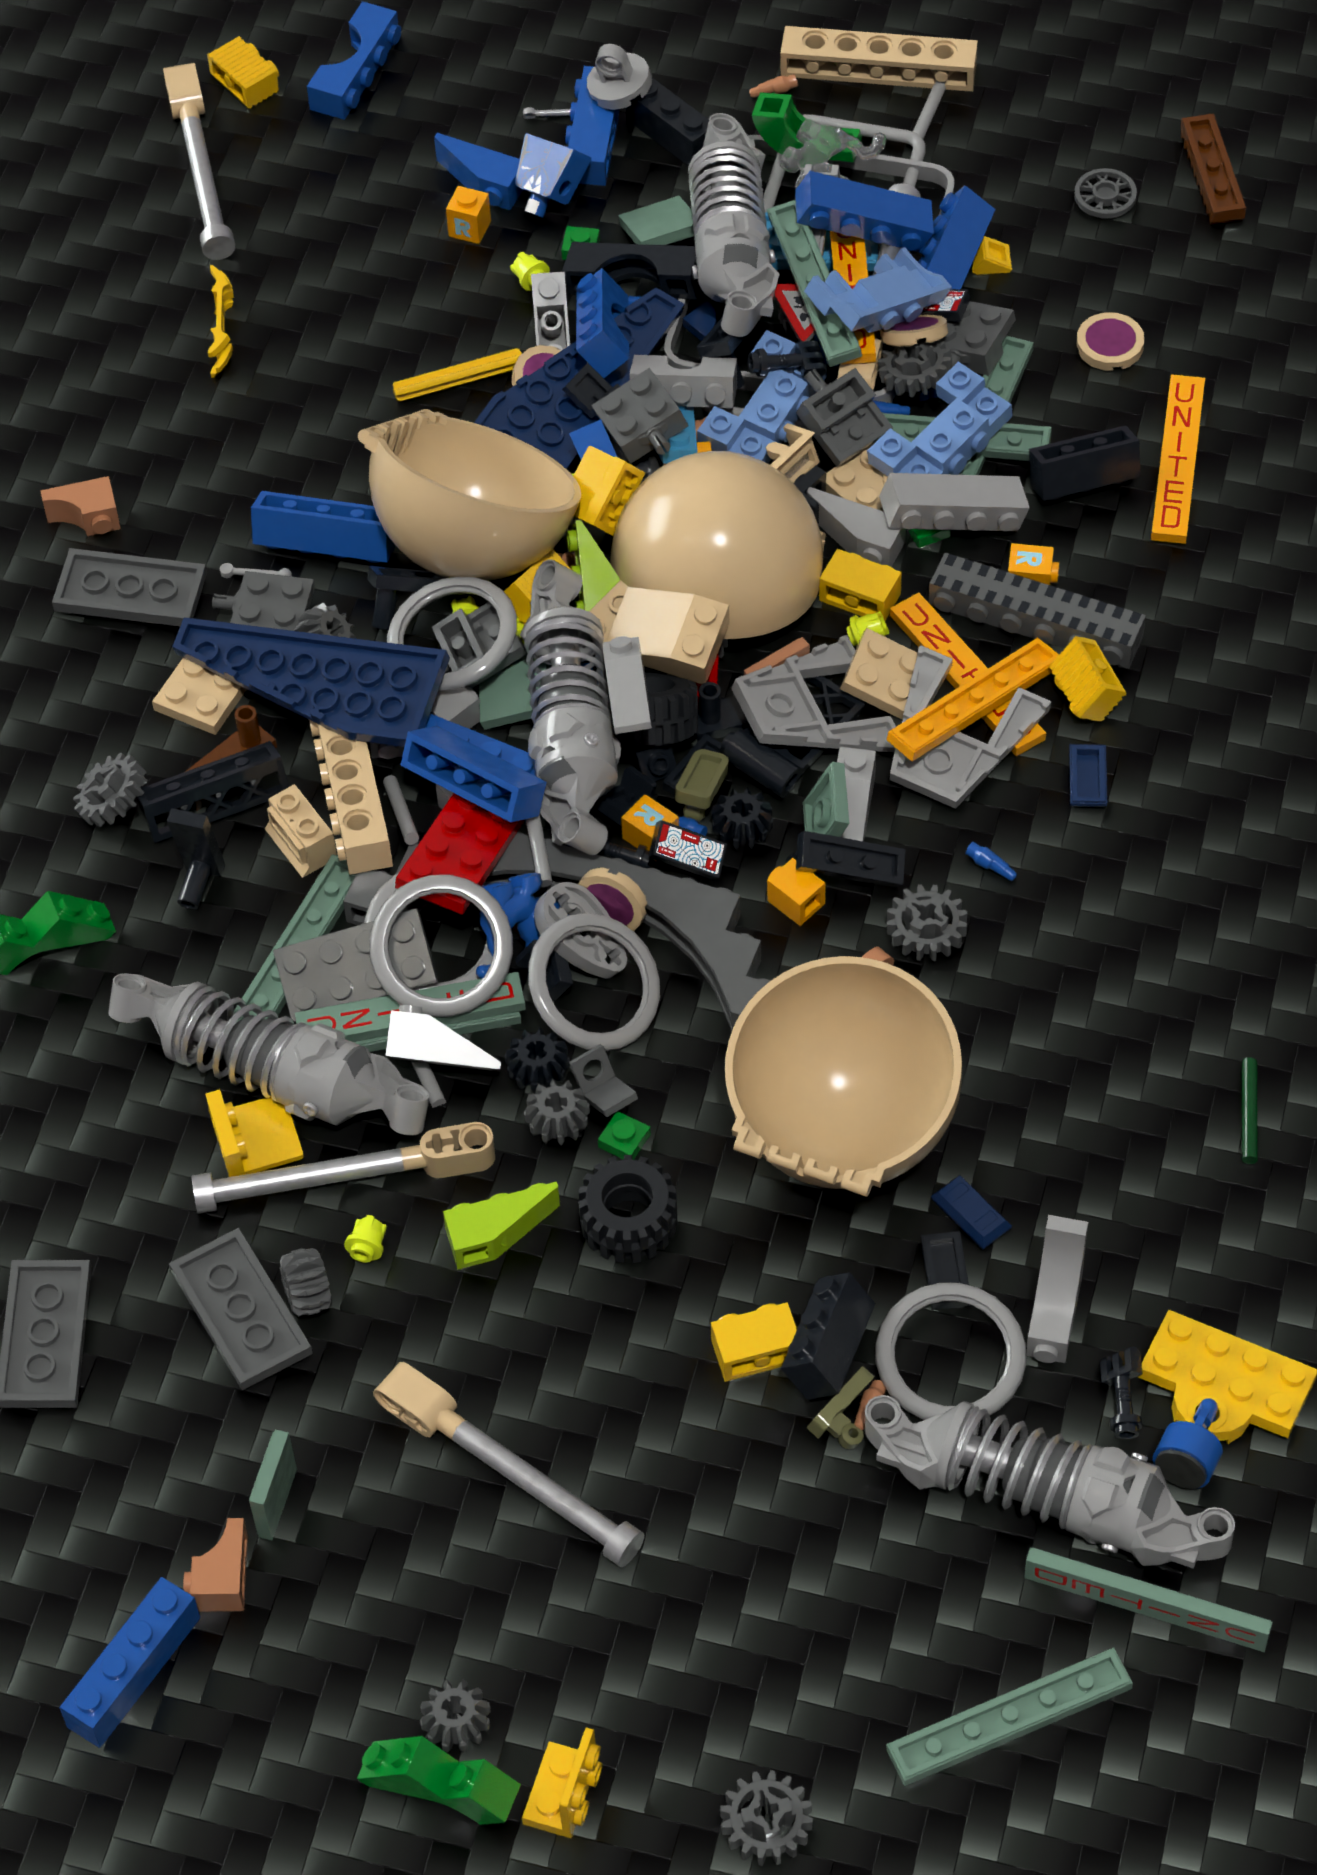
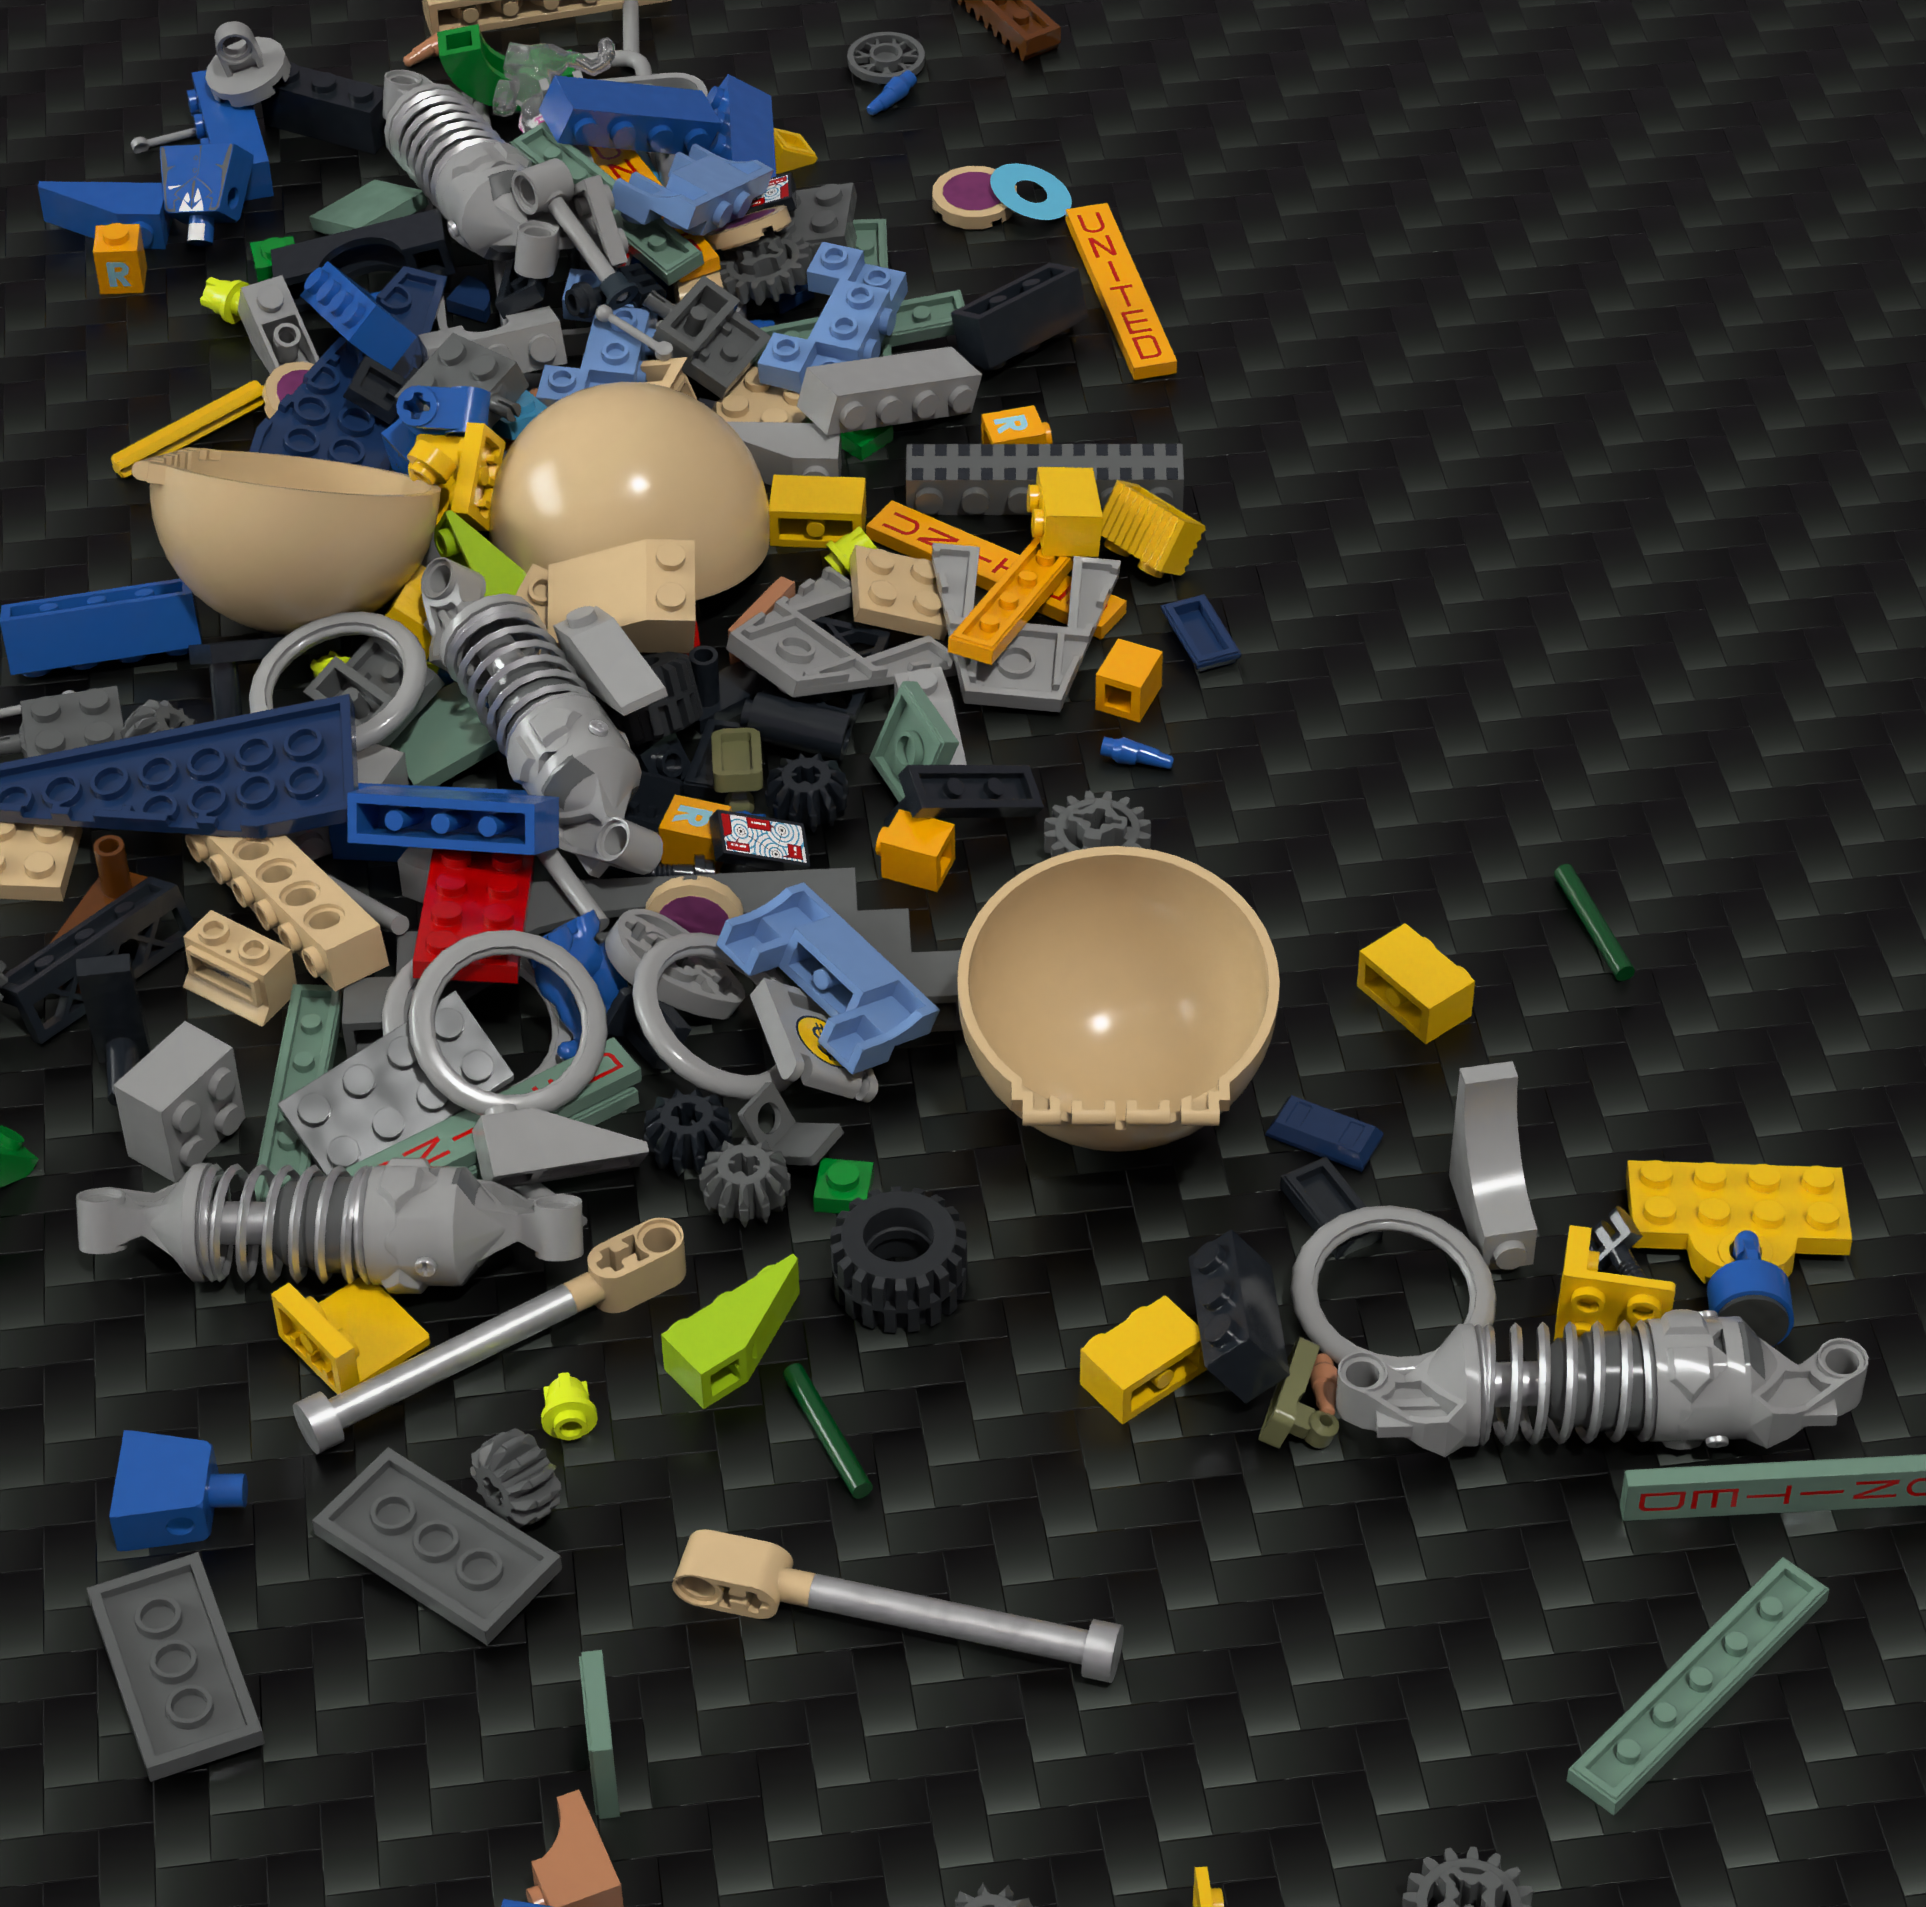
camera: 25 degrees left, 10 degrees down
none -> blue torso [109,1430,248,1551]
none -> light grey brick [113,1021,246,1183]
none -> blue piece [396,385,491,437]
none -> yellow plate [407,440,457,485]
none -> light grey piece [511,158,639,310]
none -> light grey plate [566,175,629,268]
none -> light grey hinge [595,304,673,361]
none -> medium blue bracket [716,882,940,1075]
none -> light grey container [750,978,879,1103]
none -> dark green bar [783,1363,873,1499]
none -> blue piece [866,70,917,116]
none -> medium azure piece [990,163,1072,220]
none -> yellow brick [1027,467,1103,557]
none -> light orange brick [1095,638,1163,723]
none -> yellow brick [1357,923,1475,1044]
none -> yellow bracket [1554,1225,1676,1340]

